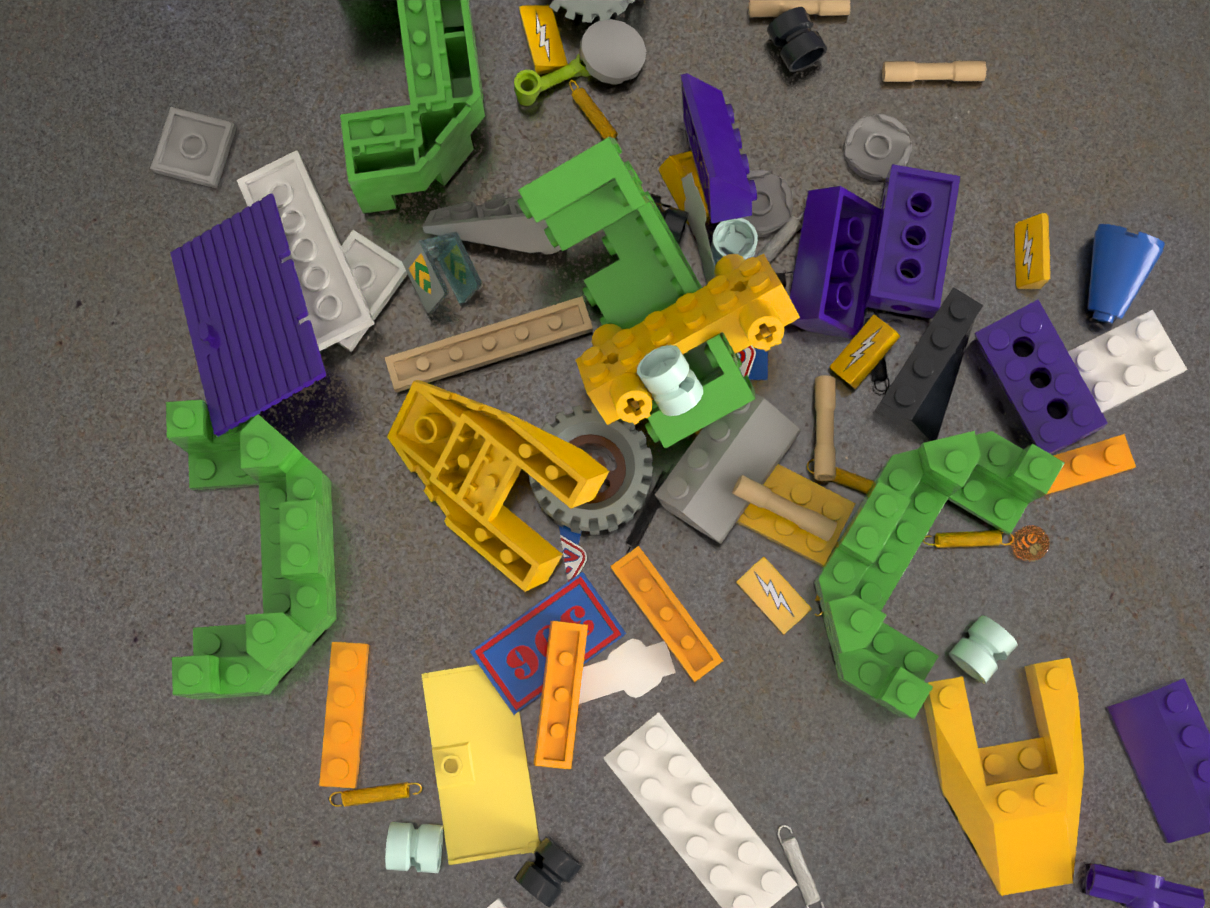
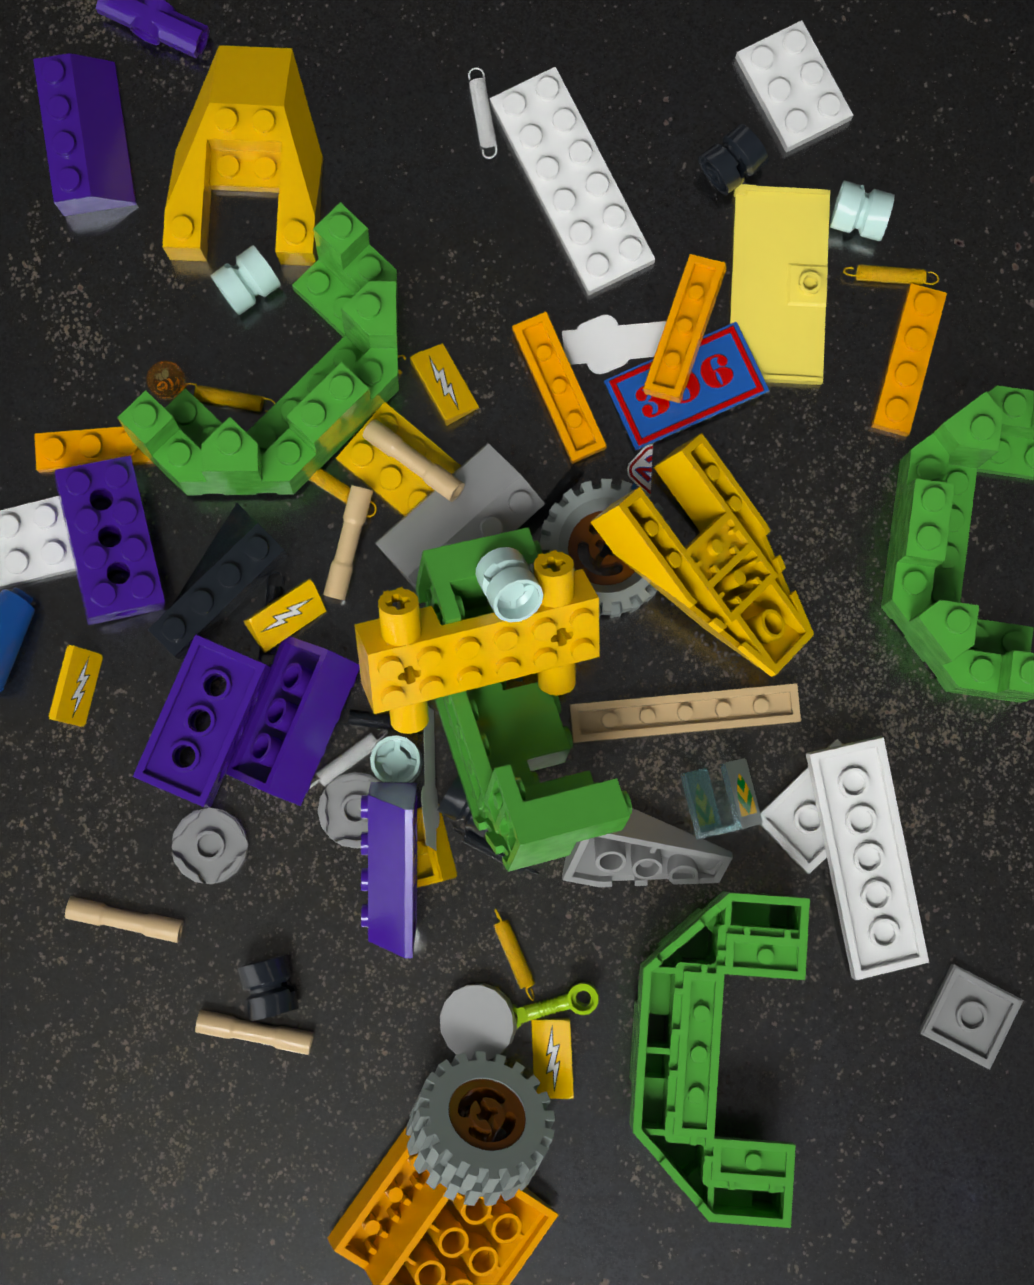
camera: 170 degrees left, 5 degrees up
dark purple door [170,194,326,437] -> none

